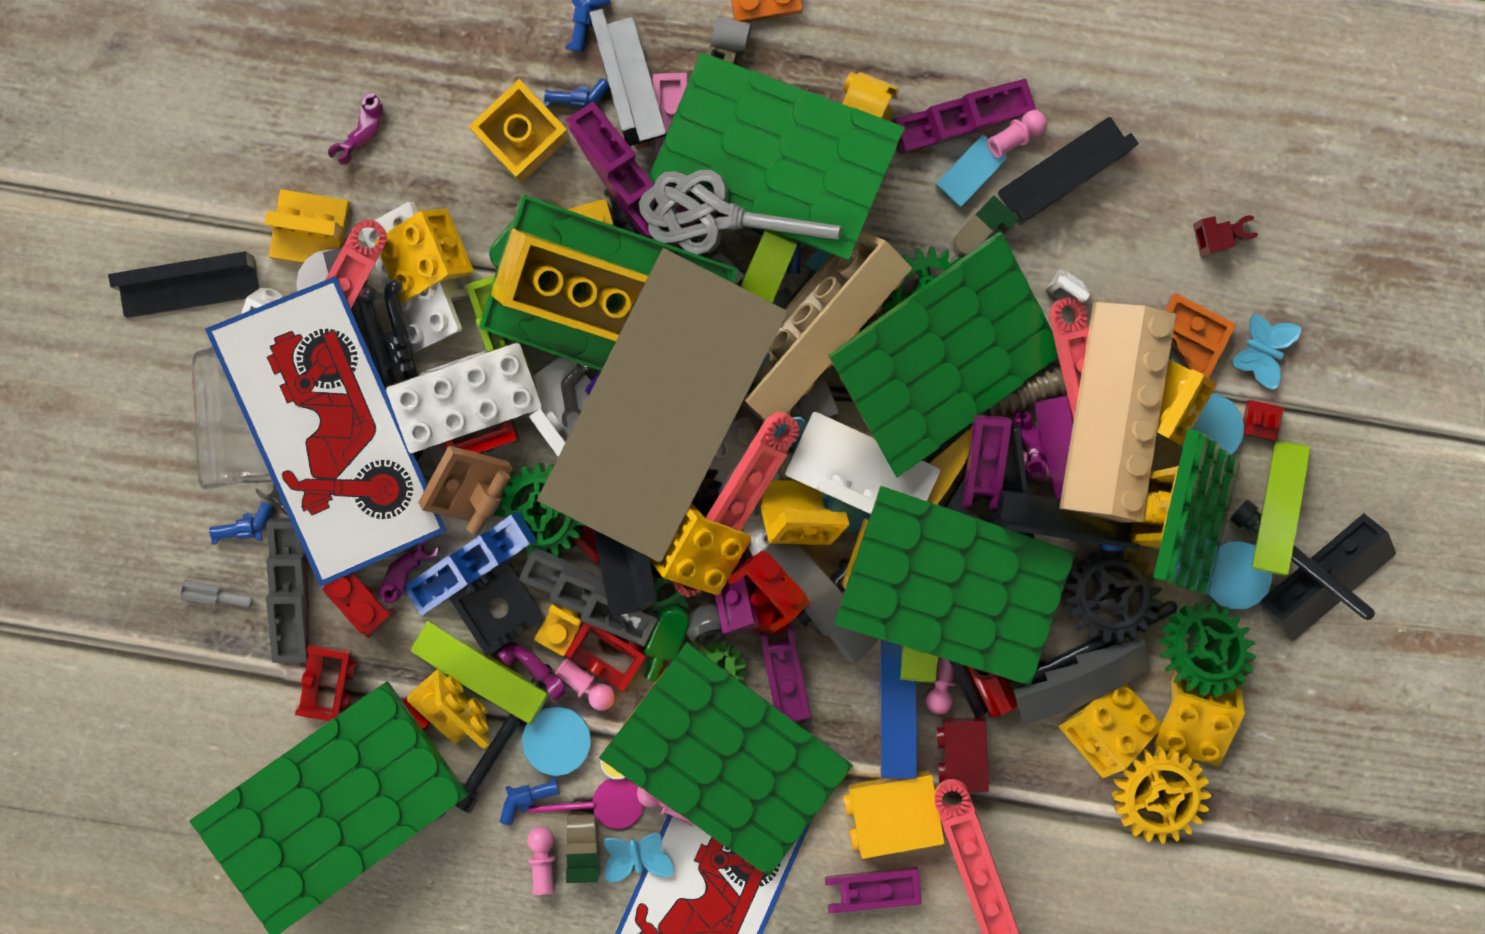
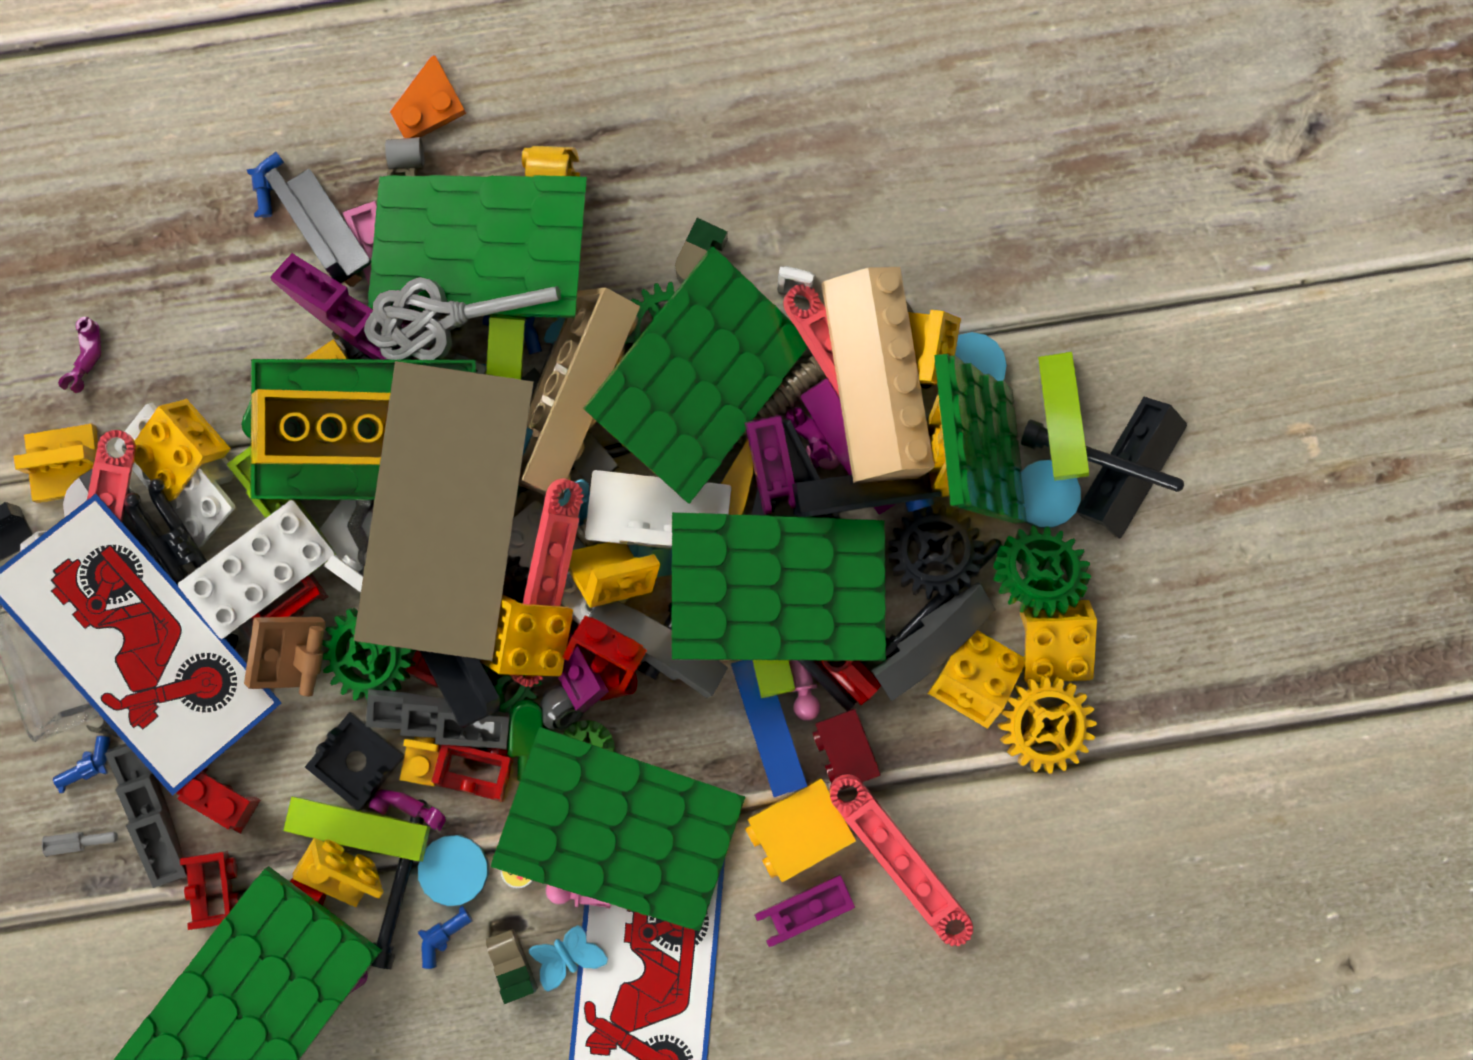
camera: 20 degrees left, 5 degrees down
magenta arm [379,539,440,603] -> none
blue slope [404,511,537,616] -> none
yellow brick [468,79,571,184] -> none
dark pink piece [527,778,643,829] -> none
bright pink pin [527,827,556,895] -> none
blue piece [544,78,610,110] -> none
bright pink pin [554,657,615,711] -> none
magenta hinge [759,625,811,721] -> none
magenta slope [891,78,1036,155] -> none
medium azure tile [935,134,1008,209] -> none
bright pink pin [987,110,1048,158] -> none
black panel [998,117,1139,226] -> none
orange wing [1164,293,1236,378] -> none
dark red piece [1193,215,1258,257] -> none
medium azure piece [1232,314,1302,390] -> none
red tile [1243,400,1284,441] -> none

